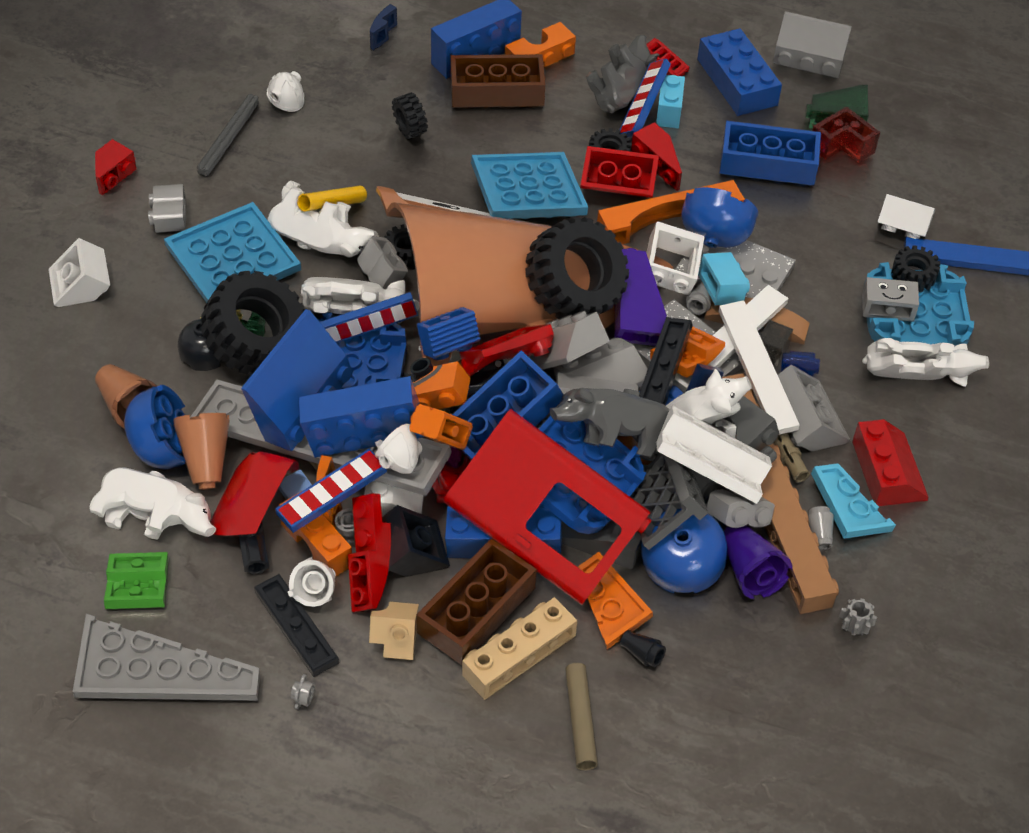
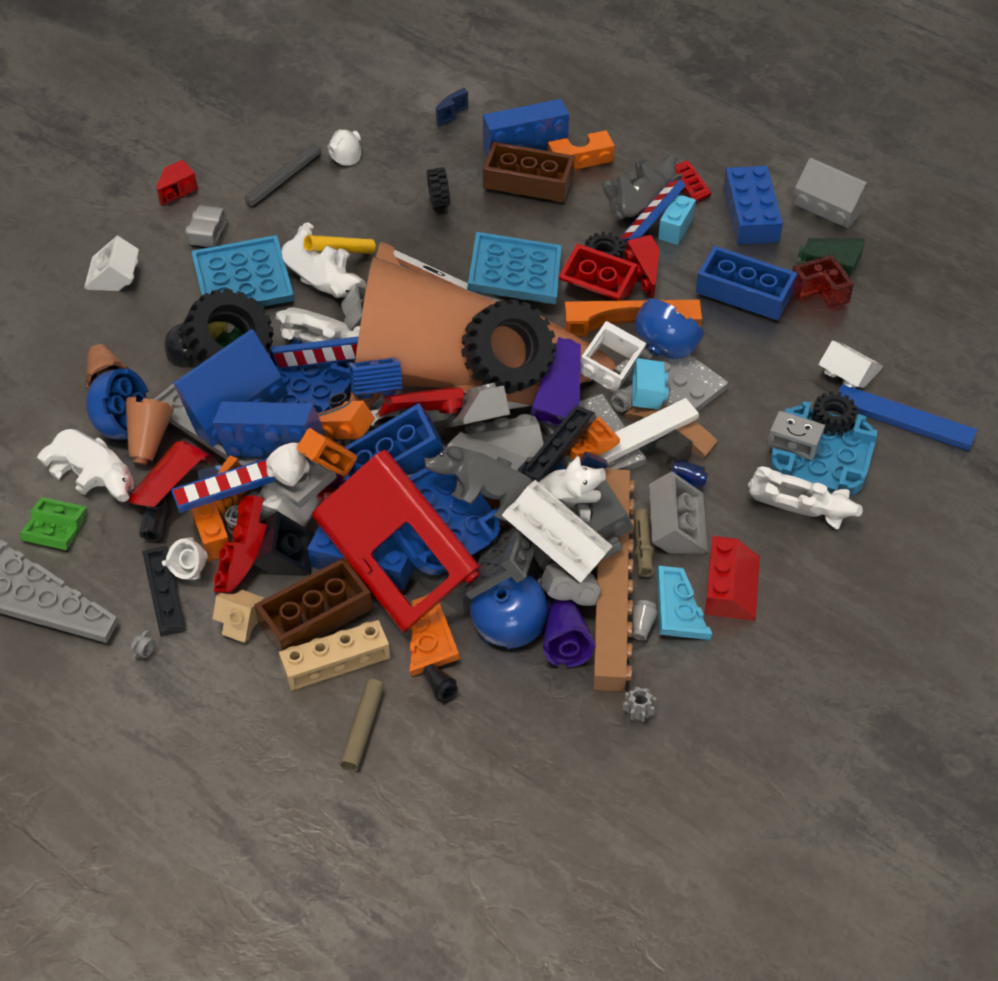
camera: 20 degrees right, 0 degrees up
white tile [719,300,800,435] -> none

